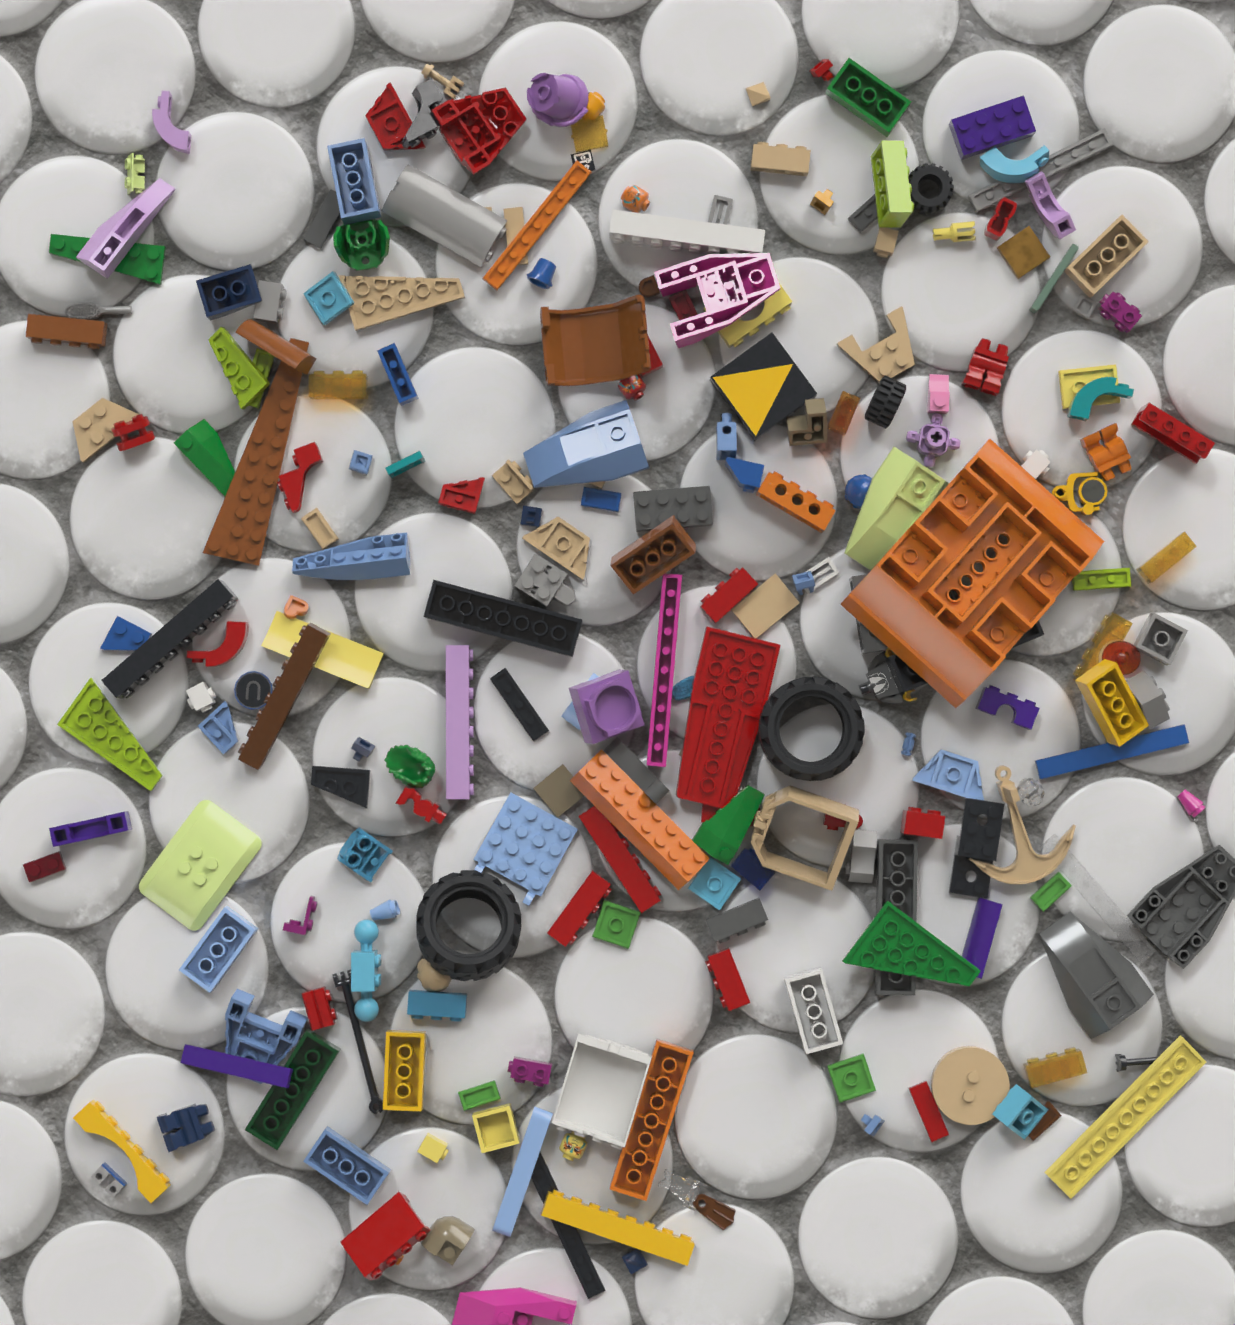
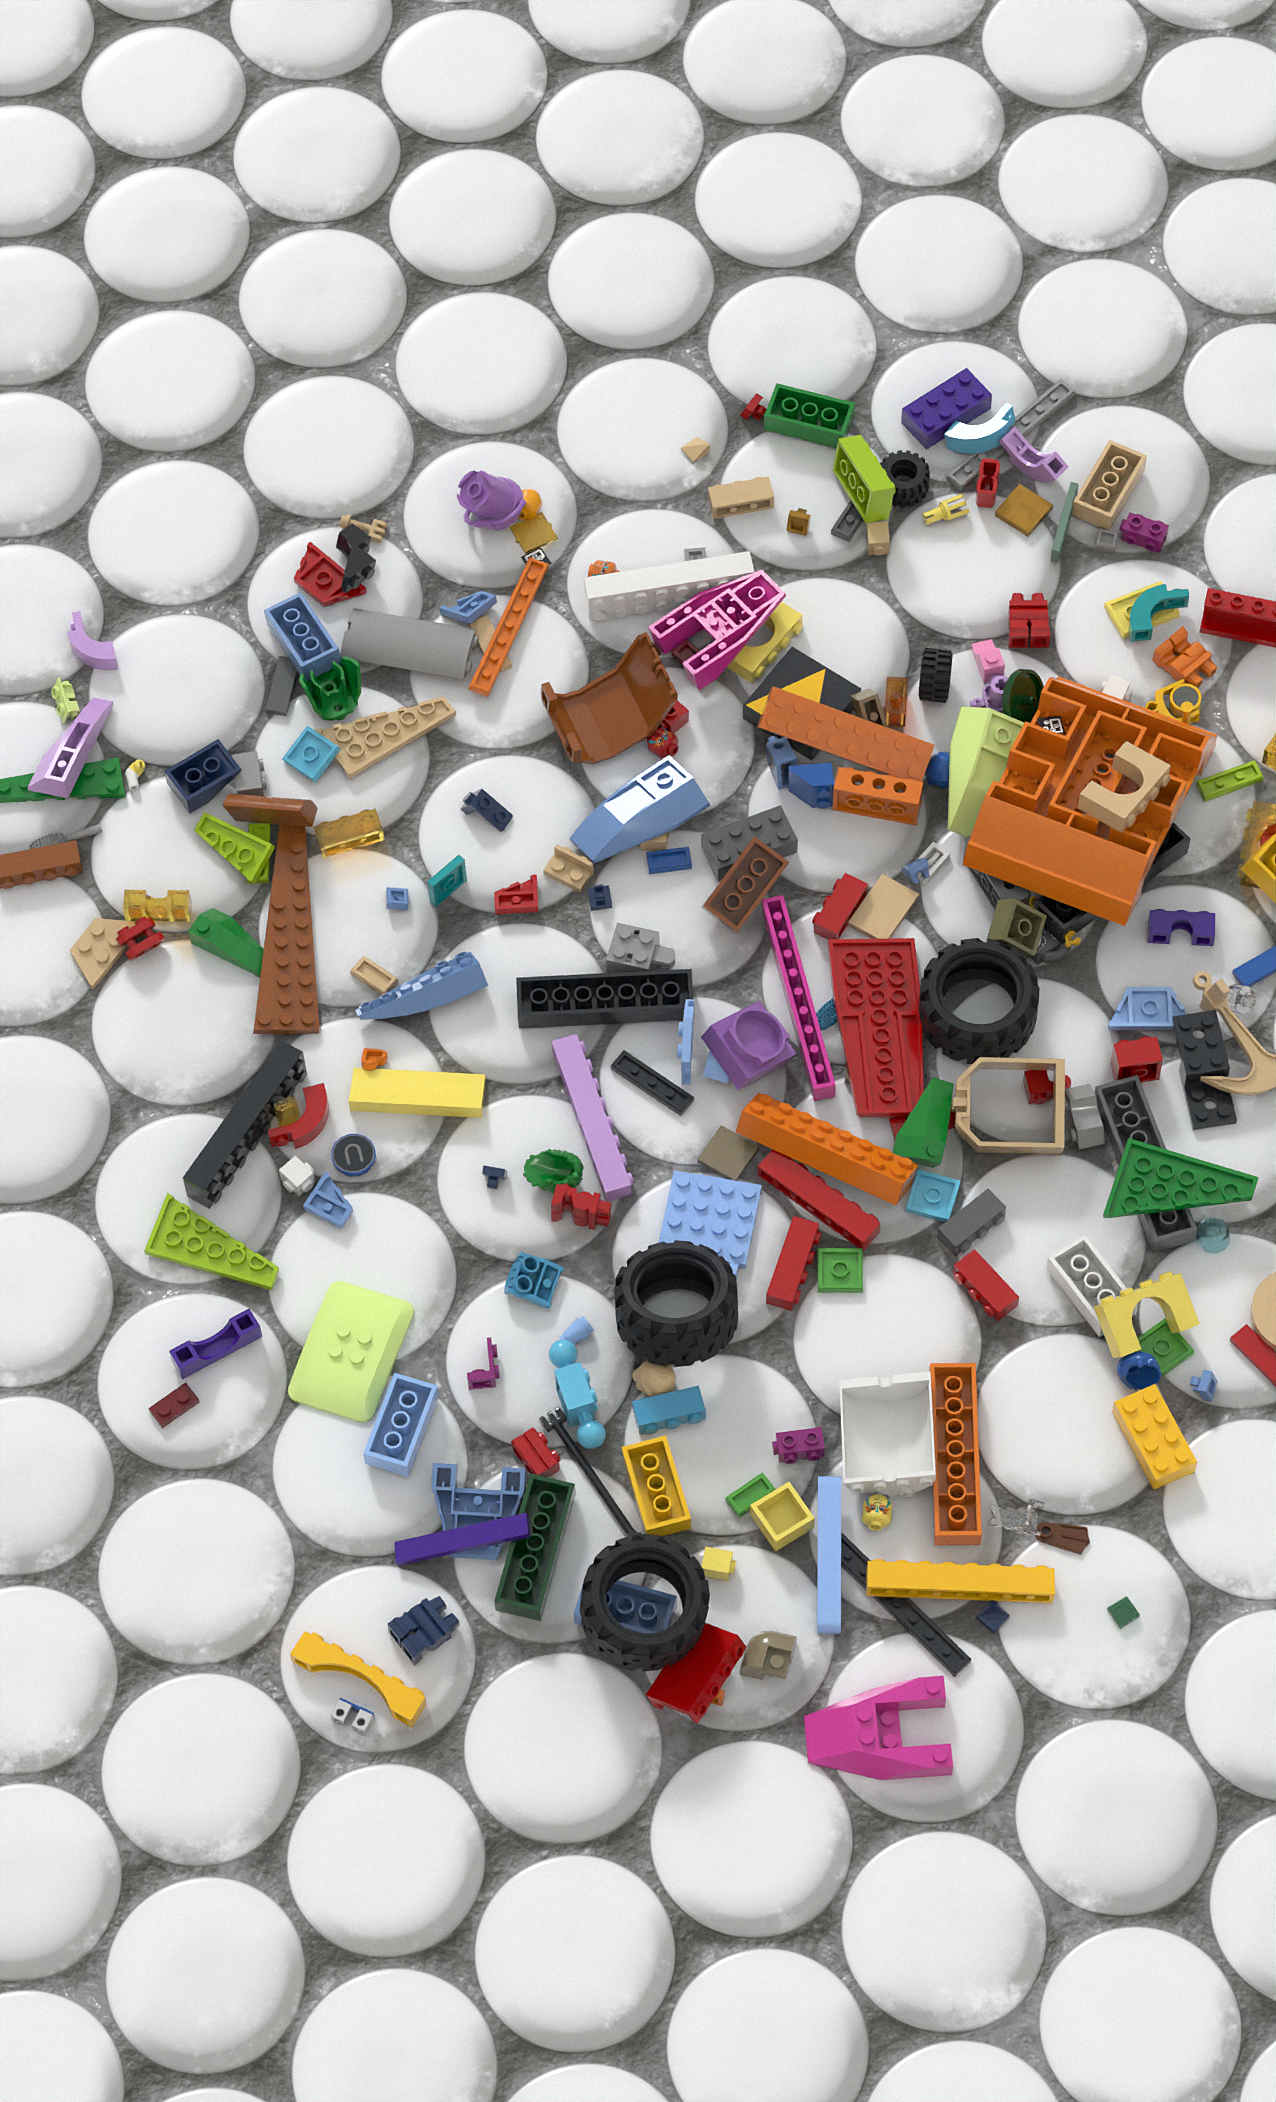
camera: 20 degrees left, 25 degrees down
blue wing [100,616,152,650] -> none
reddish brown brick [238,623,331,770] -> none
red arch [277,442,323,513] -> none
black wing [311,766,370,808] -> none
blue brick [377,343,419,406] -> none
red wedge [431,87,527,175] -> none
tan wing [522,517,590,580] -> none
blue piece [527,258,556,289] -> none
dark grey beam [604,737,670,804] -> none
clear blue brick [730,848,775,891] -> none
tan wing [837,306,915,382] -> none
medium blue piece [901,732,916,756] -> none
dark purple brick [962,897,1003,979] -> none
none -> clear yellow arch [123,890,192,922]
none -> arm [125,759,145,791]
none -> clear yellow tile [273,1095,300,1127]
none -> medium blue wing [439,591,497,624]
none -> dark blue bracket [460,789,513,832]
none -> black tyre [579,1534,710,1672]
none -> light blue wing [677,999,695,1084]
none -> orange brick [757,686,935,782]
none -> olive brick [986,899,1047,957]
none -> dark green piece [1002,669,1044,723]
none -> black sticker [1037,716,1065,734]
none -> tan arch [1077,741,1171,833]
none -> light yellow arch [1094,1271,1200,1358]
none -> clear green tile [1107,1596,1140,1629]
none -> yellow brick [1112,1384,1197,1490]
none -> blue hair [1117,1351,1162,1390]
none -> clear light blue hair [1196,1217,1230,1253]

